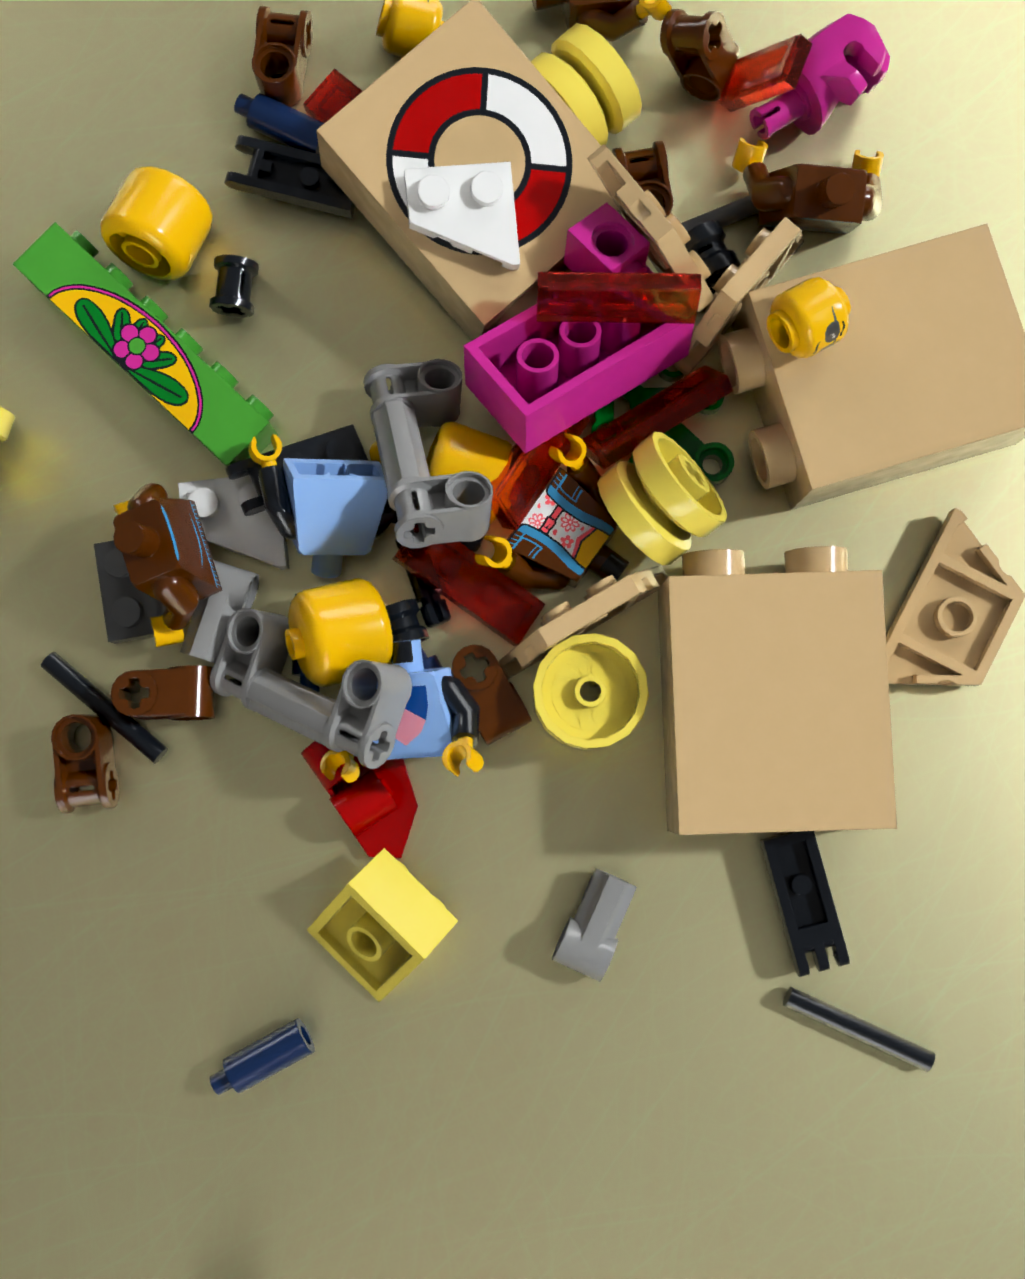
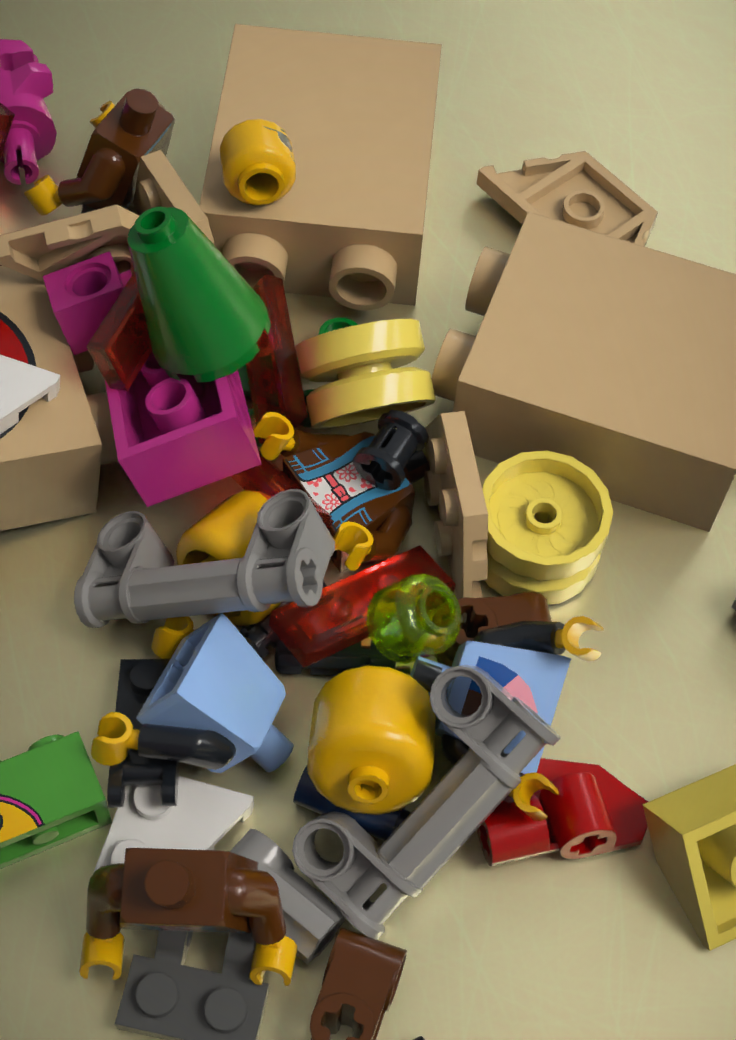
camera: 75 degrees left, 25 degrees down
none -> green cone [127,207,271,382]
none -> black bush [353,410,429,490]
none -> clear neon green head [366,574,461,664]

